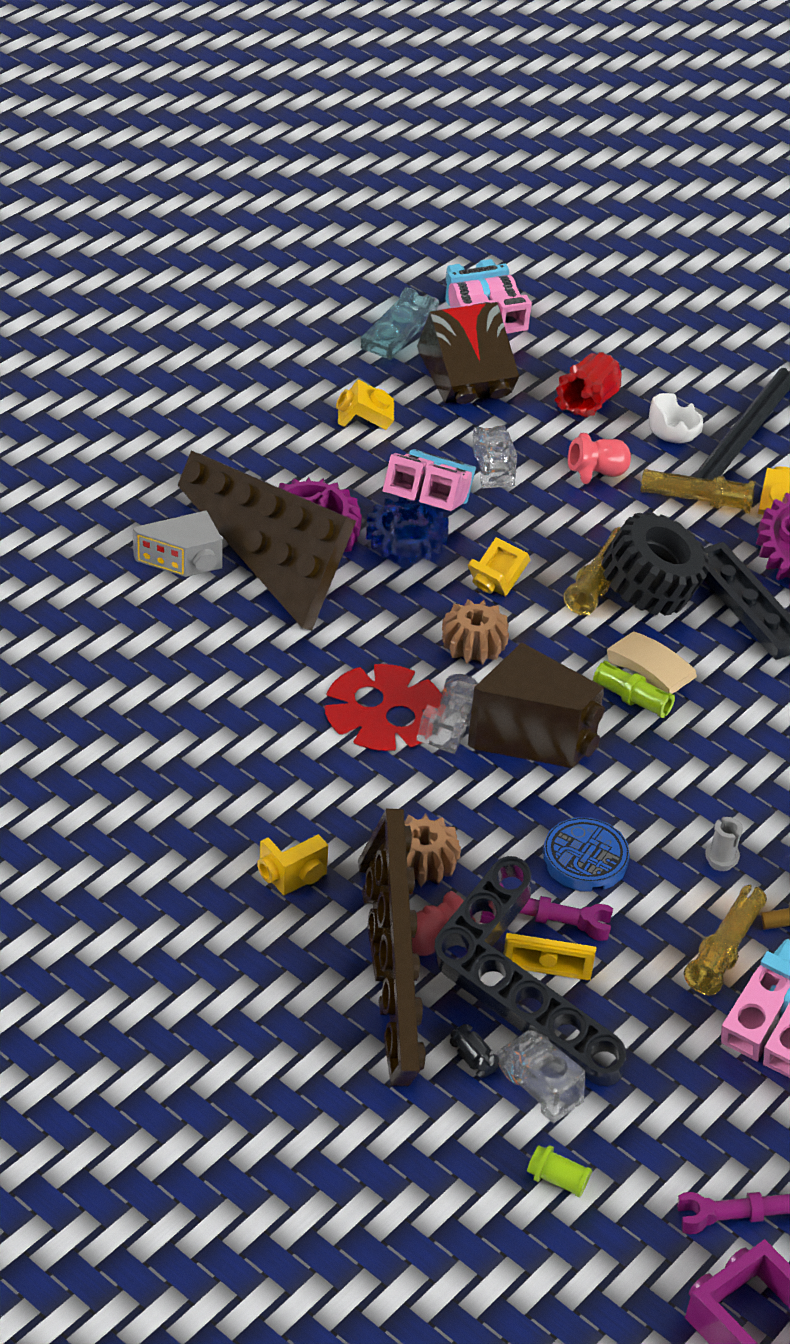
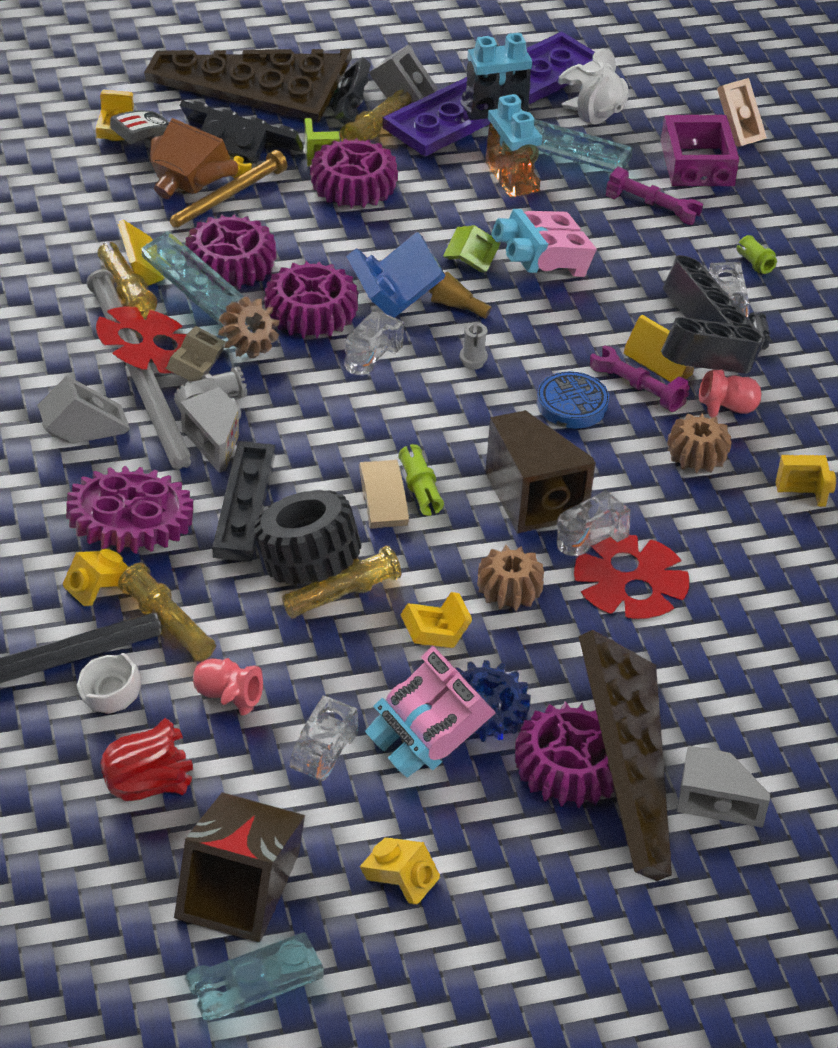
camera: 145 degrees left, 0 degrees up
dark brown wing [358,808,426,1086] -> none
hips [445,259,532,333] -> none
clear yellow pin [684,885,767,995] -> none

